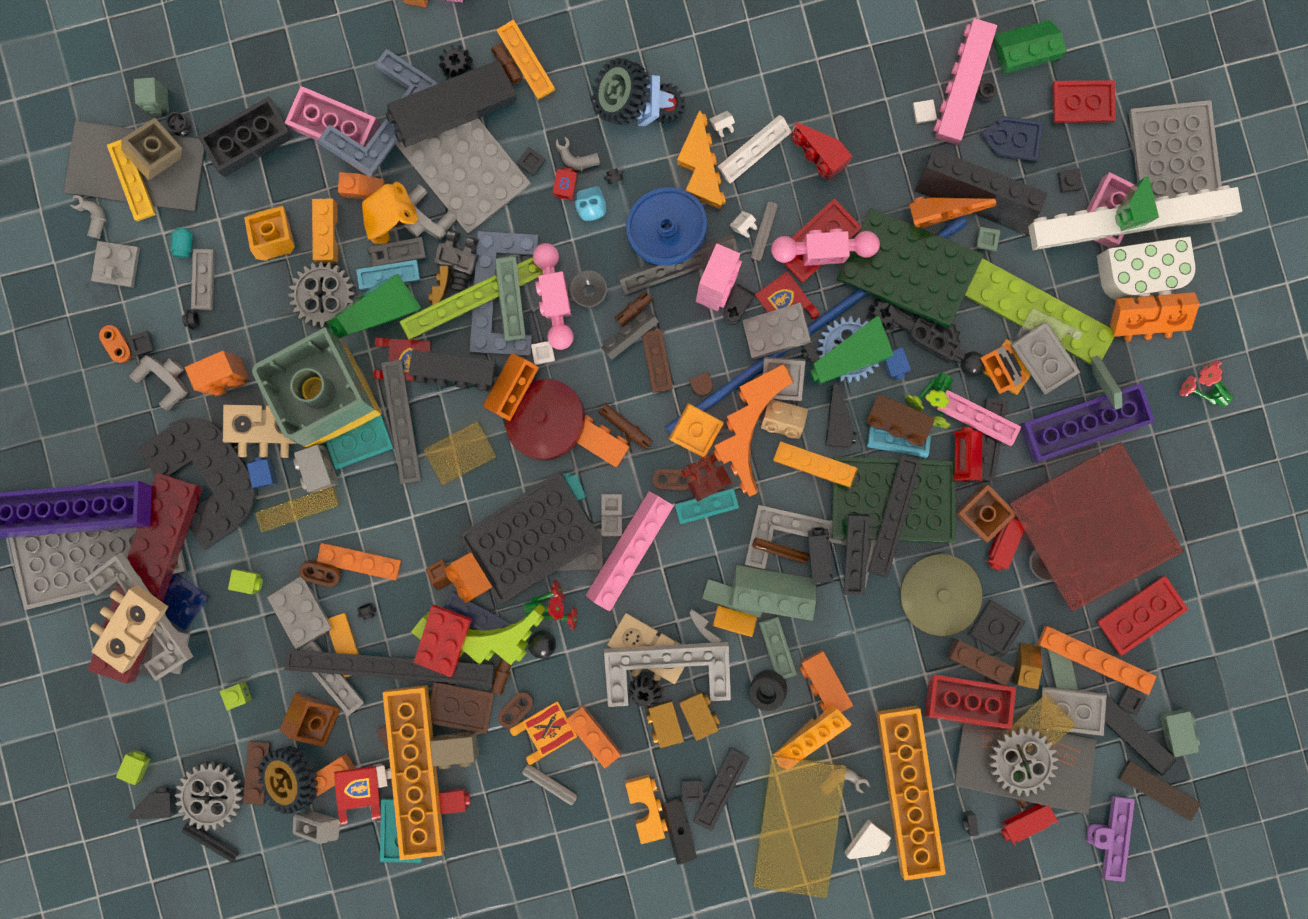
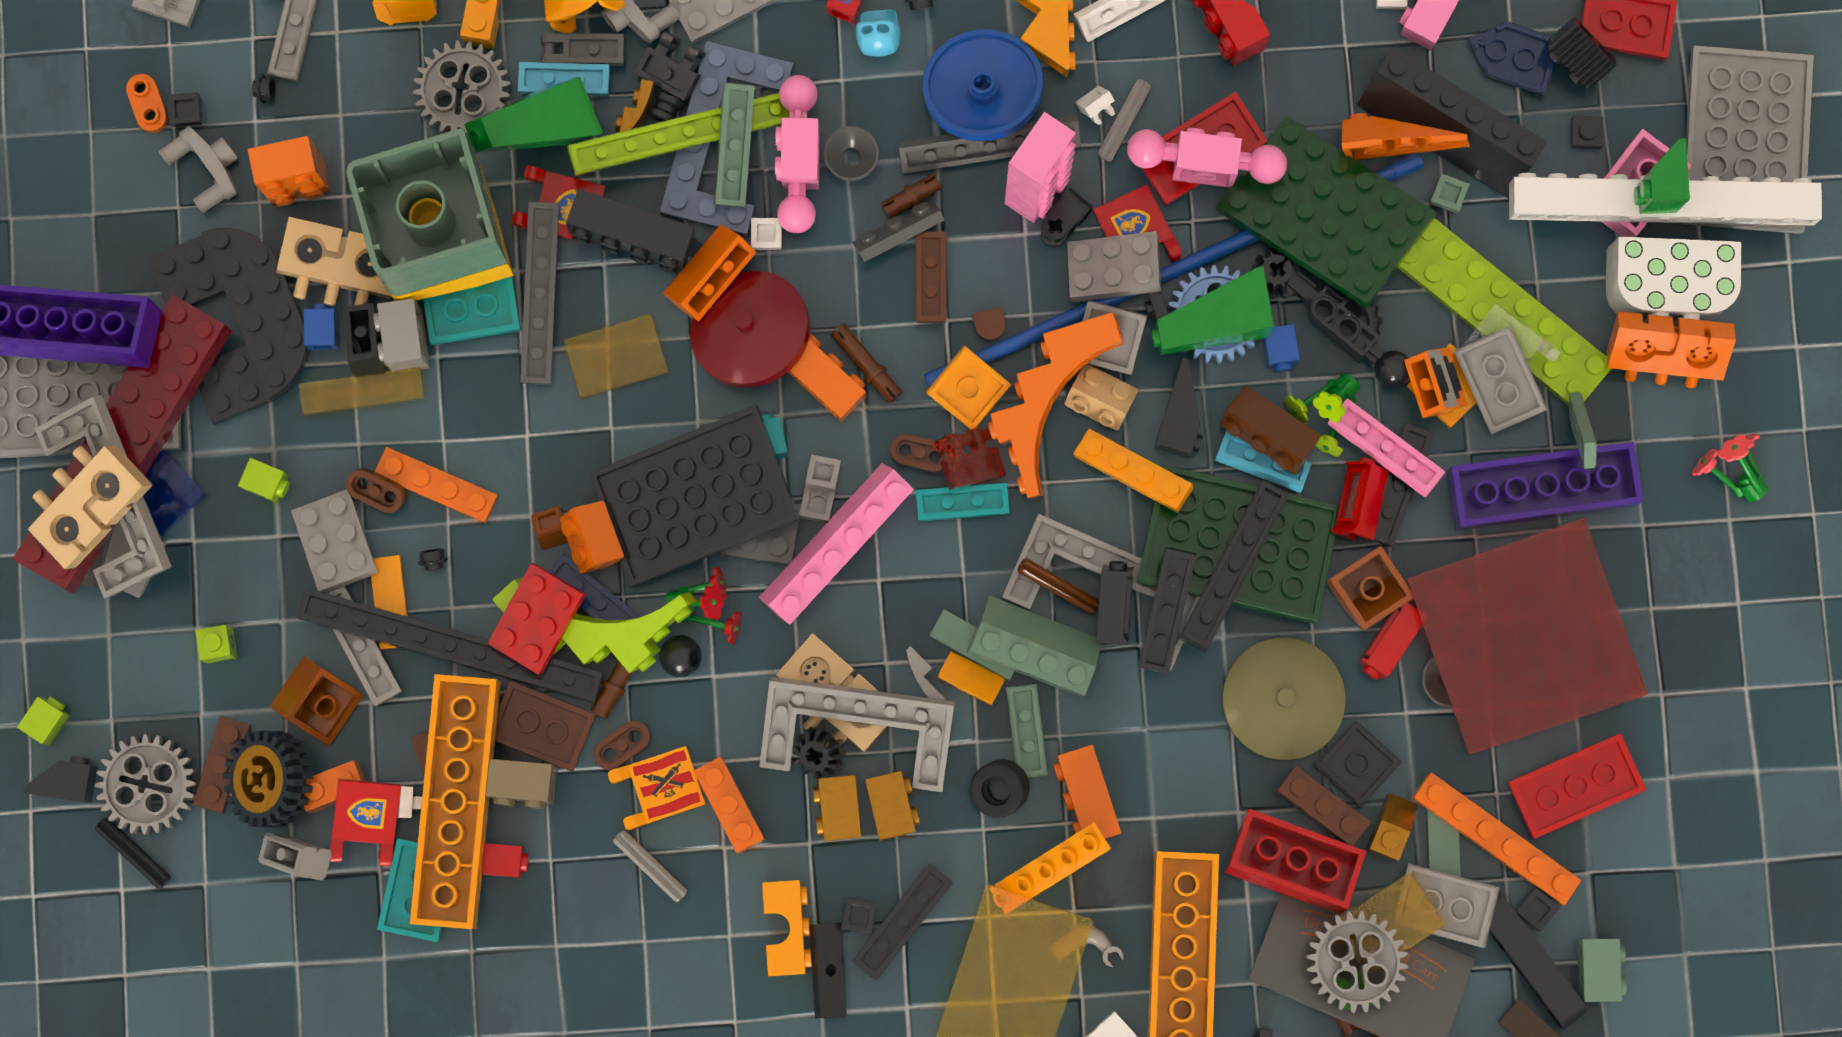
camera: 10 degrees right, 5 degrees down
none -> black brick [343,303,385,377]
none -> black brick [1547,17,1616,89]

